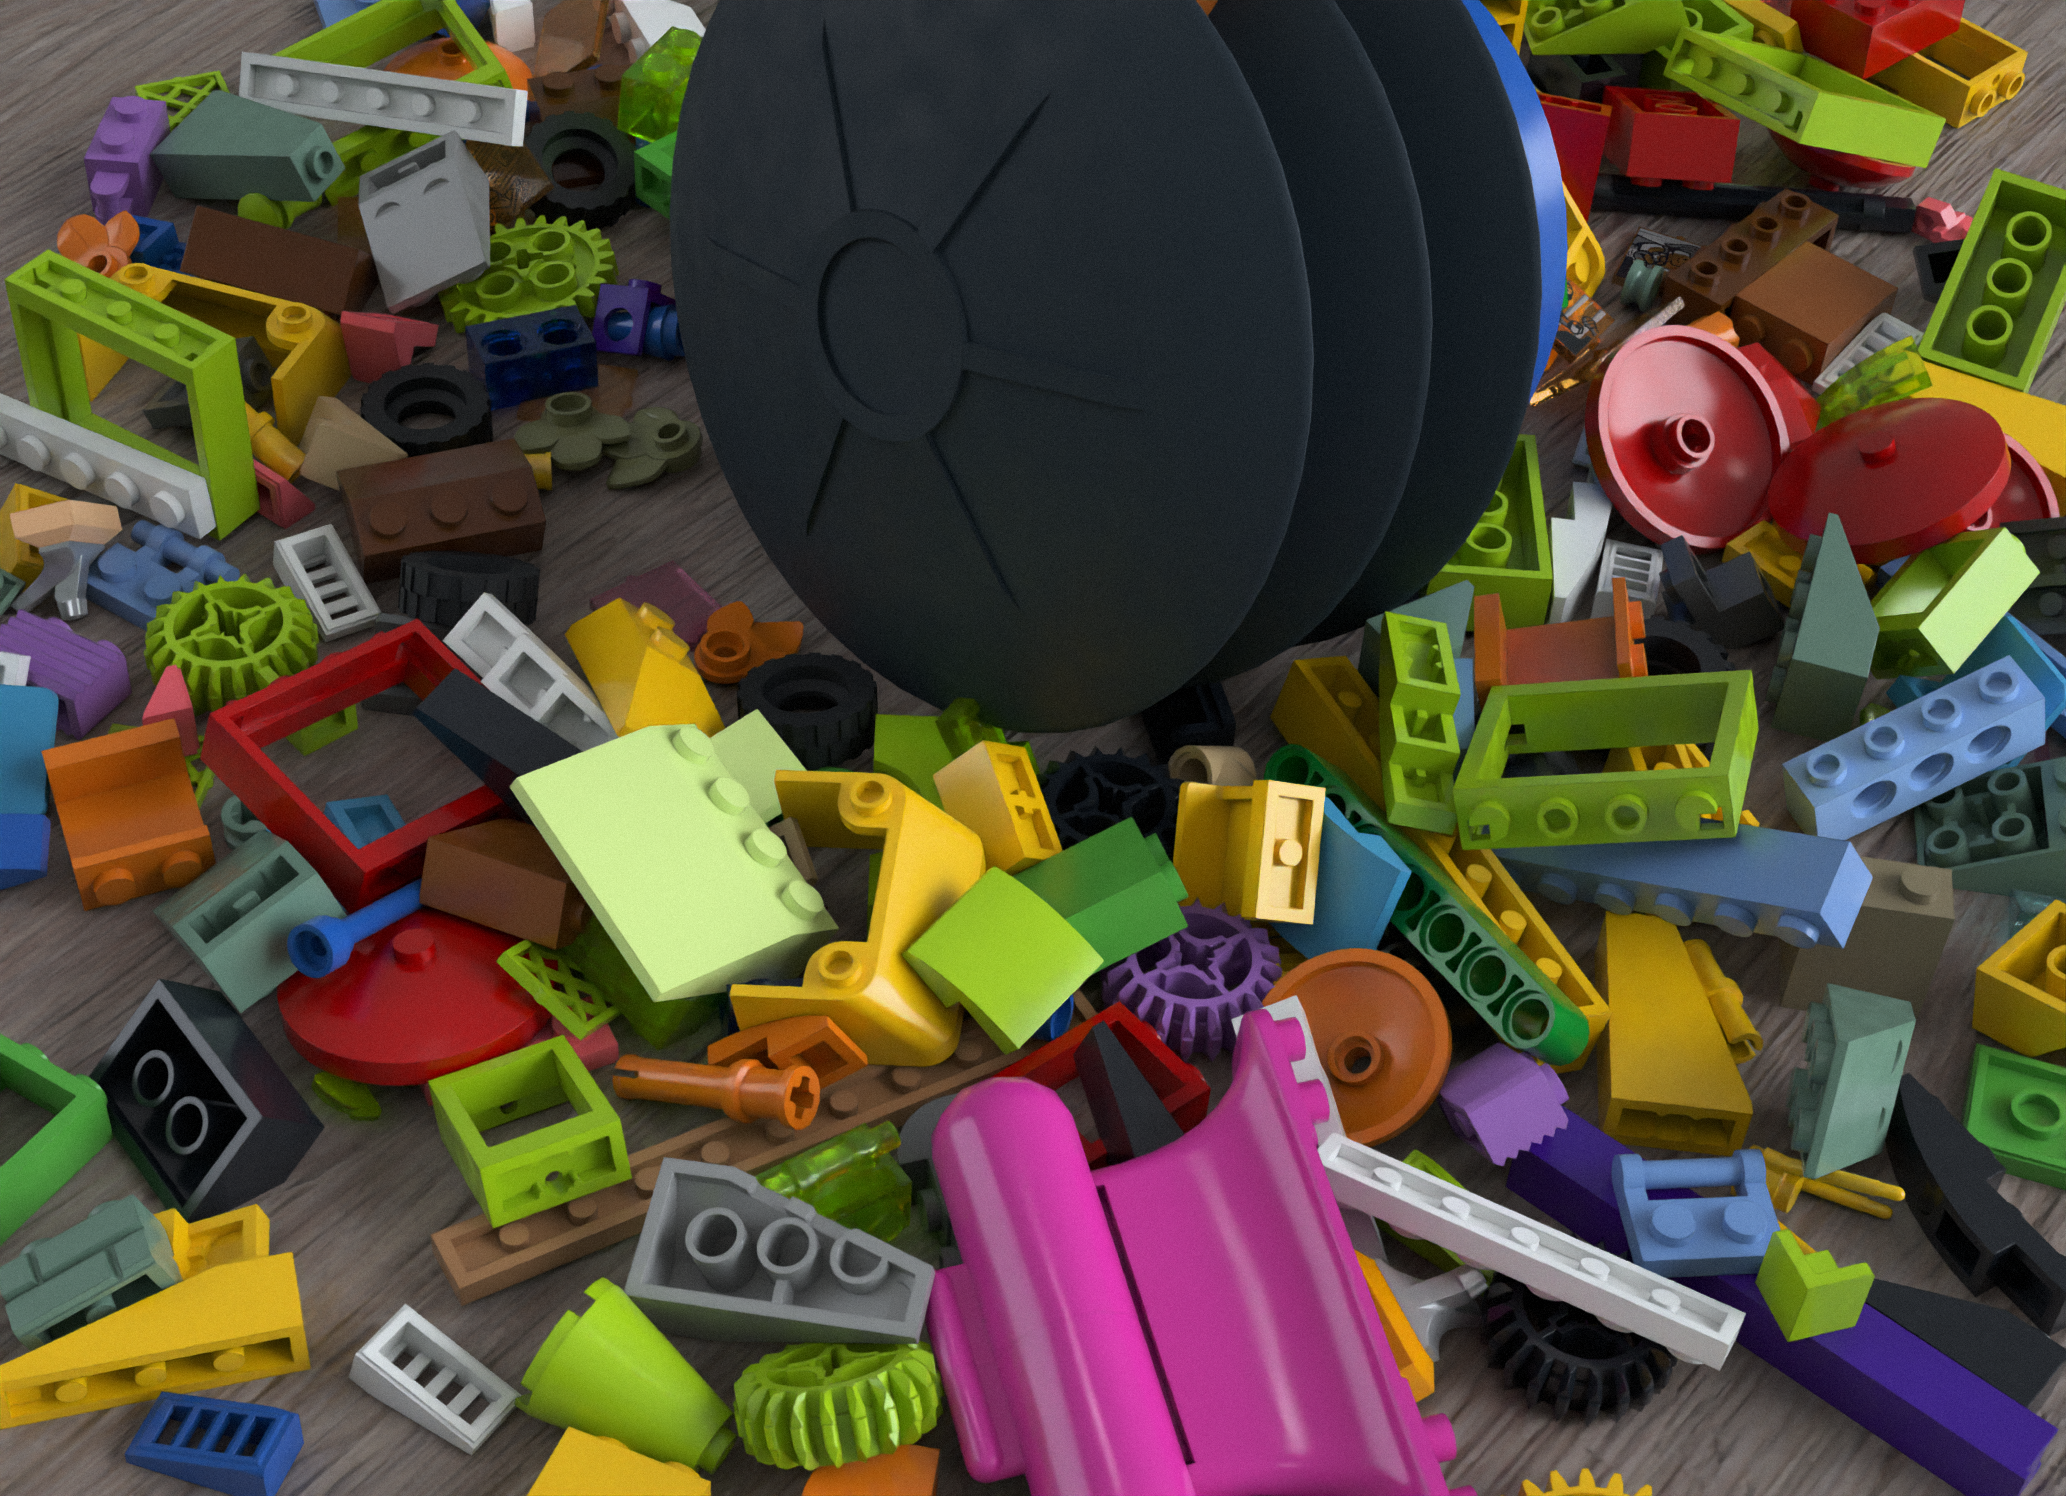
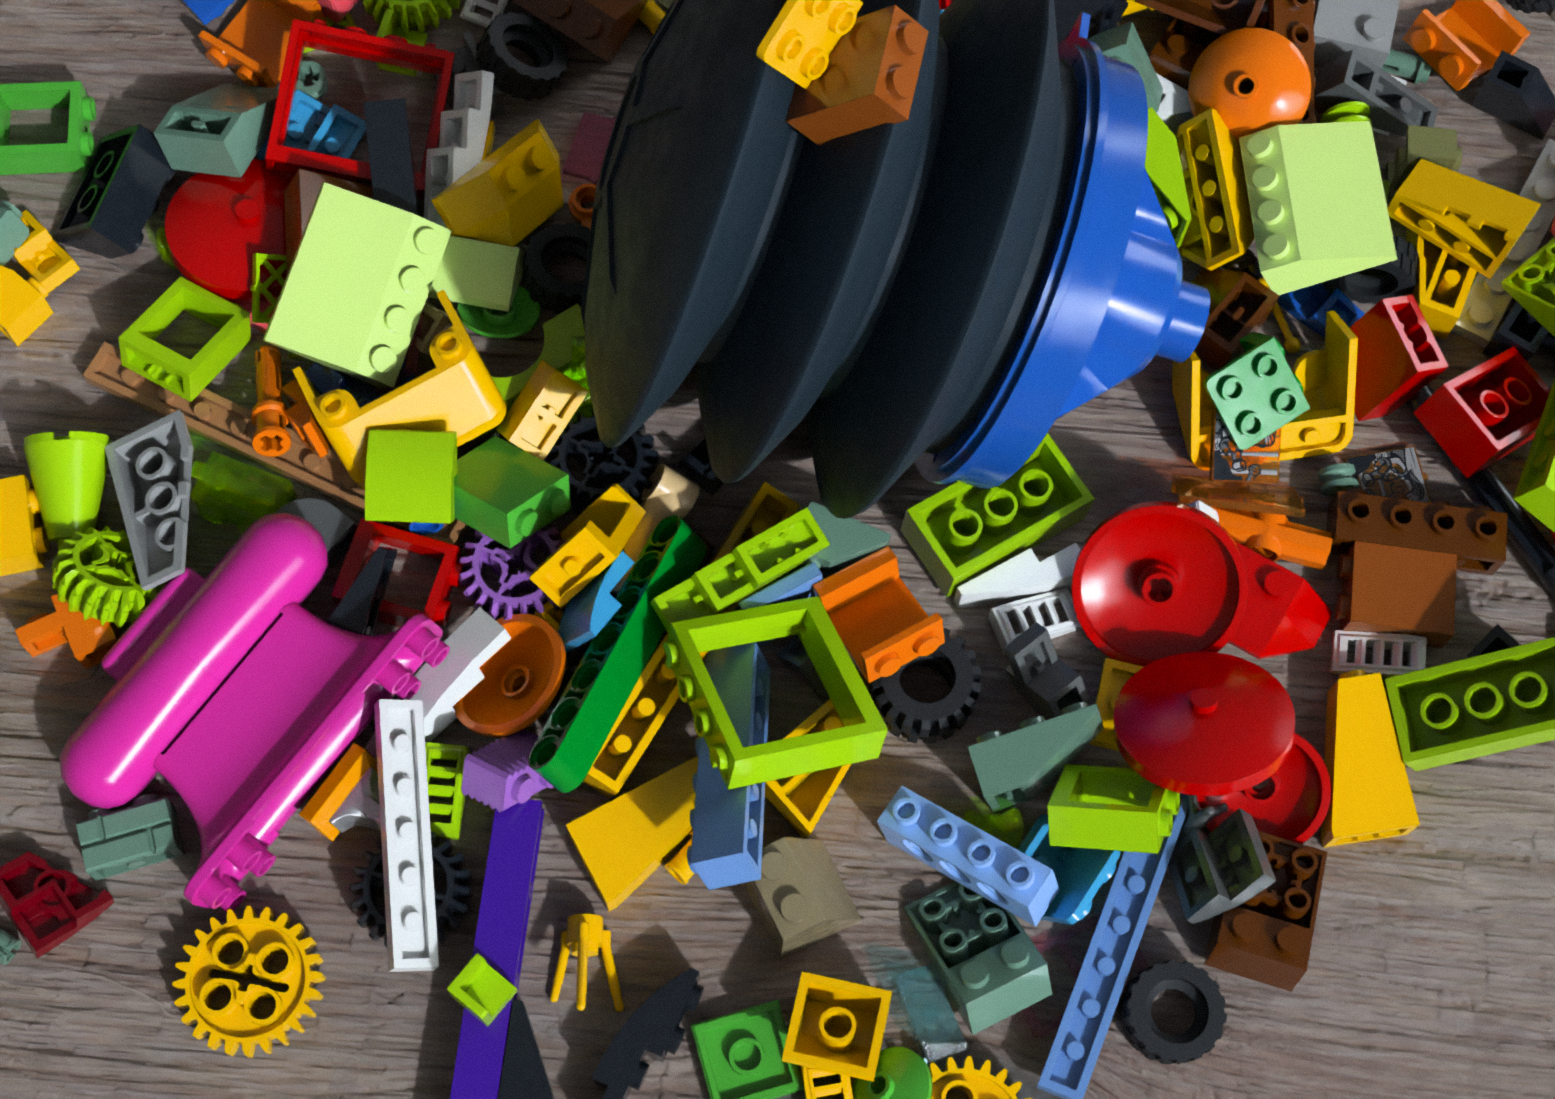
camera: 55 degrees right, 25 degrees up
blue piece [287,877,427,978] -> none
white slope [349,1304,522,1456] -> none
medium blue plate [1611,1149,1780,1278] -> none
sand green slope [1785,983,1916,1179] -> none
clear neon green slope [1816,335,1933,427] -> none

